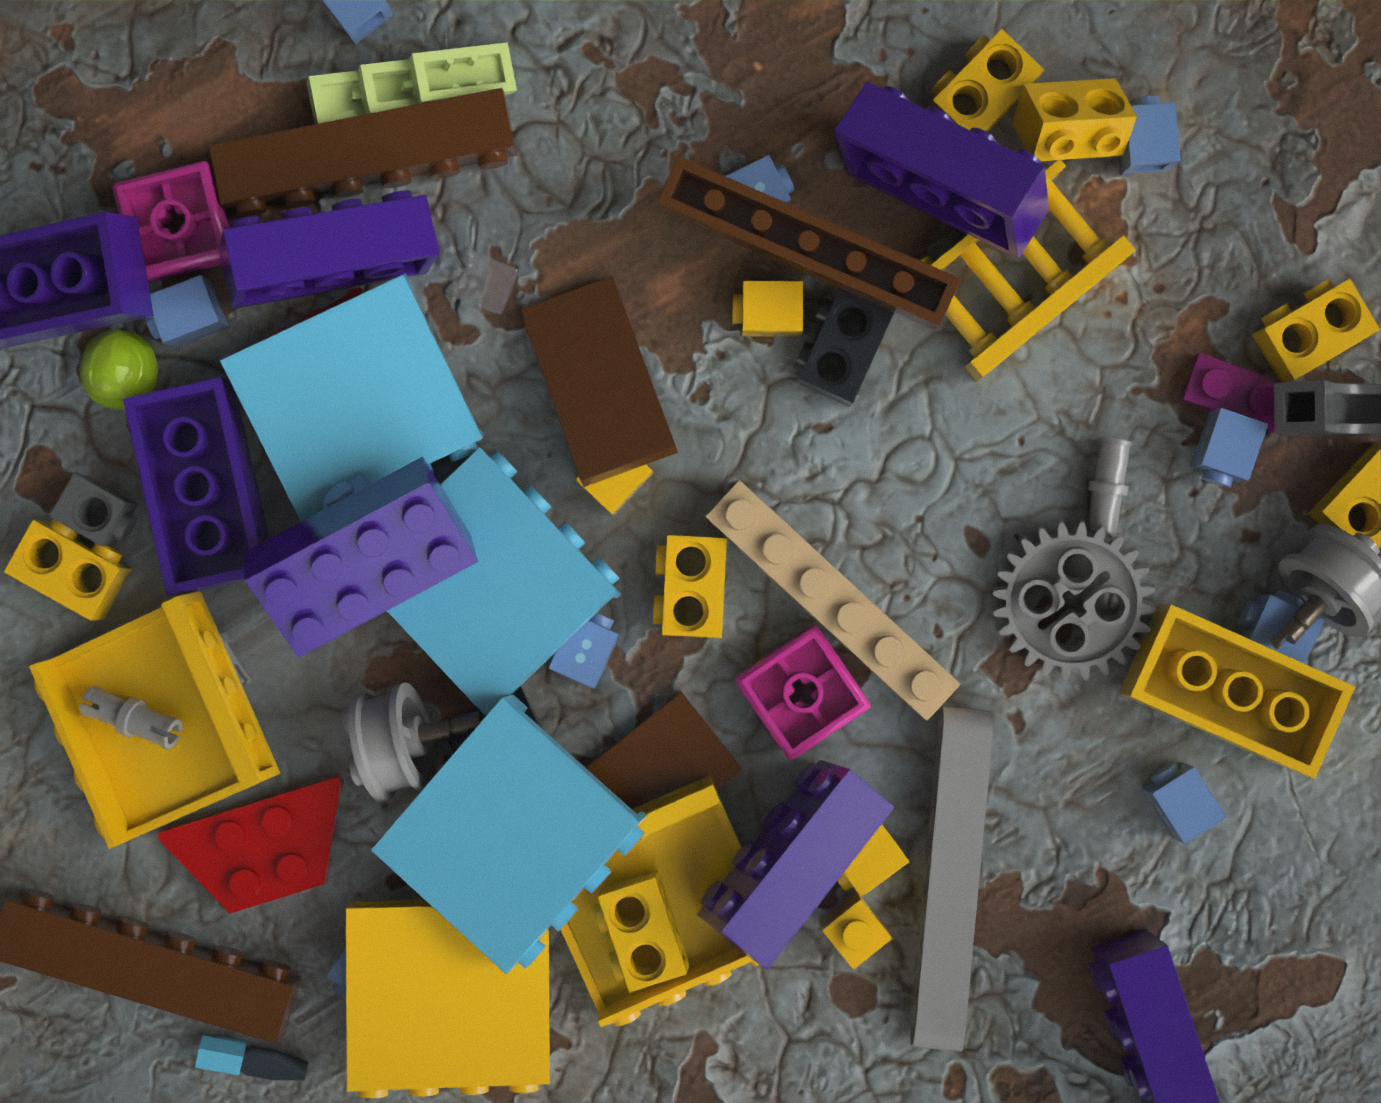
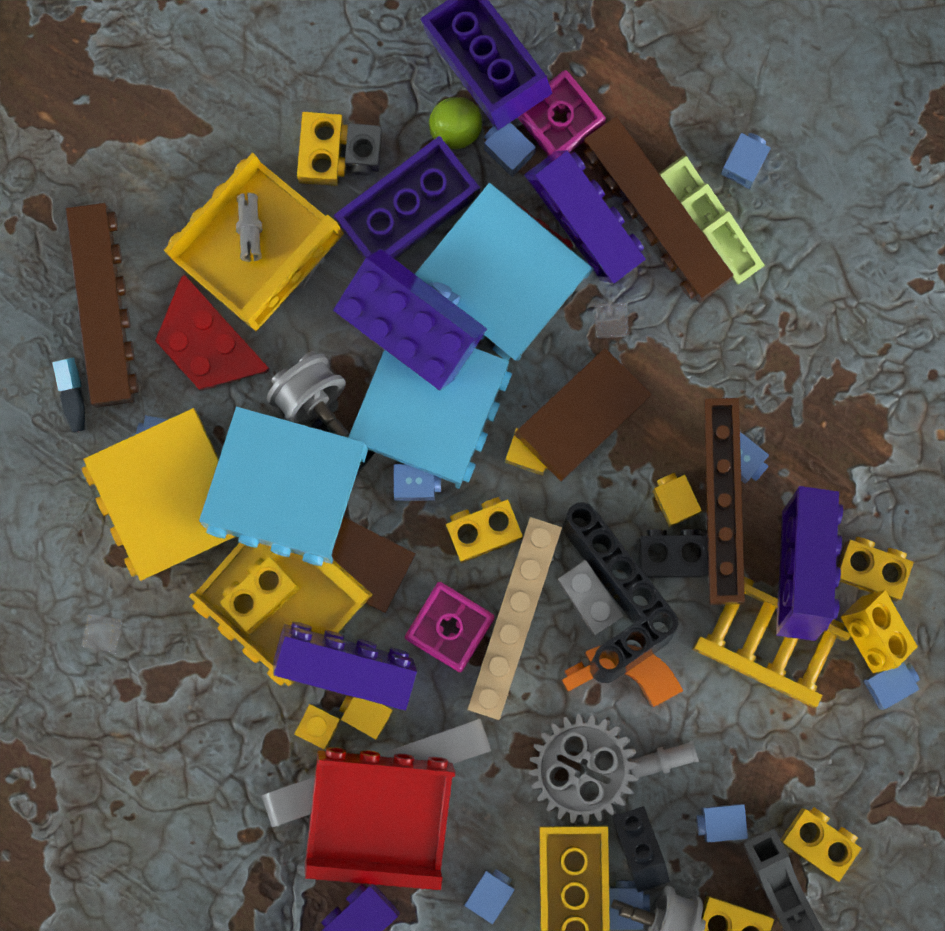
camera: 65 degrees right, 5 degrees down
magenta plate [1179,353,1282,433] -> none
none -> red panel [304,747,455,890]
none -> light grey brick [557,560,623,636]
none -> orange arch [561,644,683,707]
none -> black beam [563,502,679,683]
none -> black brick [612,806,670,893]

